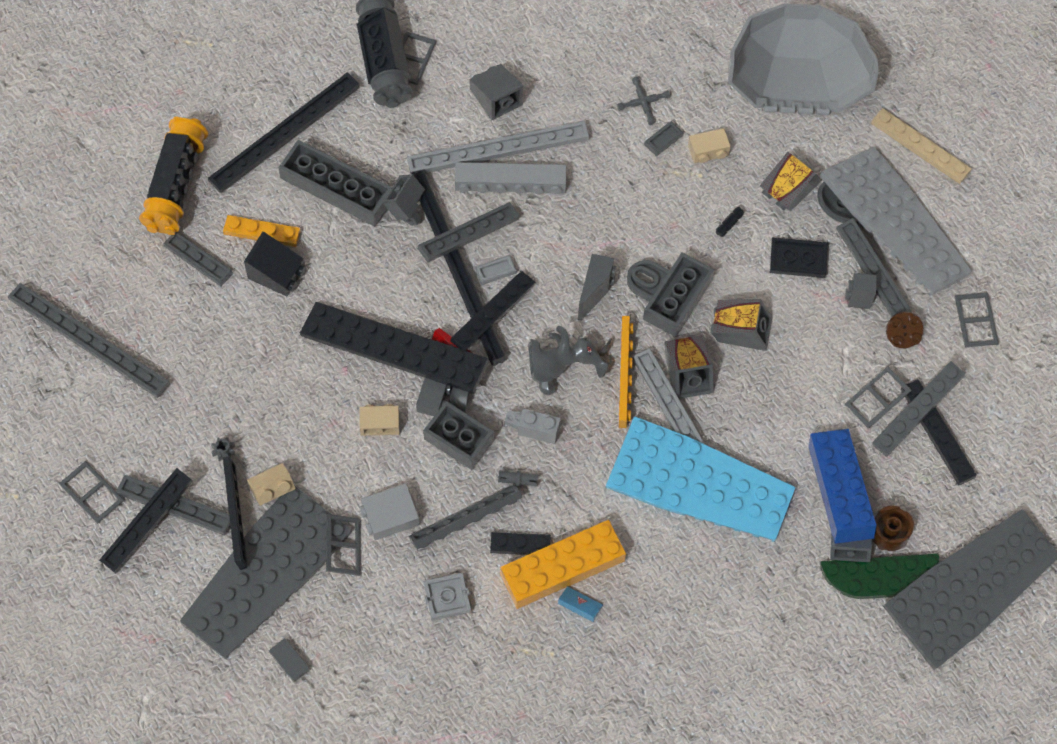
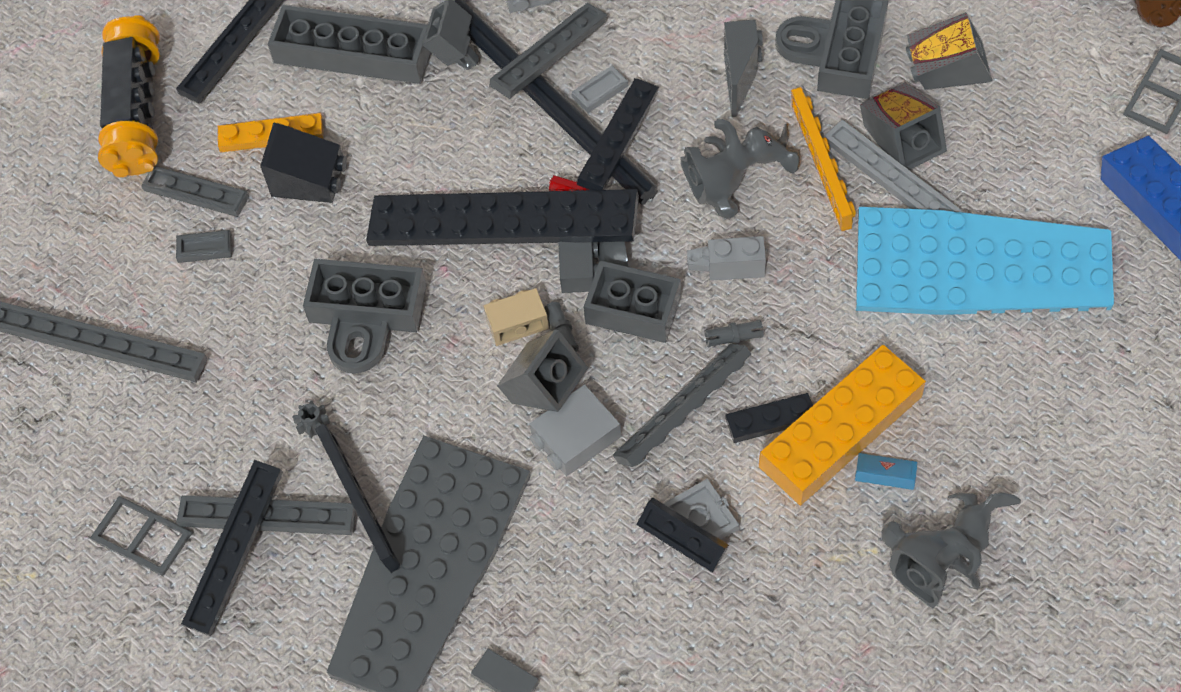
camera: 10 degrees left, 5 degrees down
tan brick [247,463,295,506] -> none
dark grey window [326,514,360,576] -> none
none -> dark grey tile [176,230,232,263]
none -> dark grey brick [303,259,427,374]
none -> dark grey slope [497,330,588,412]
none -> dark grey pin [544,302,579,352]
none -> black plate [636,497,729,573]
none -> dark grey animal [881,492,1021,608]

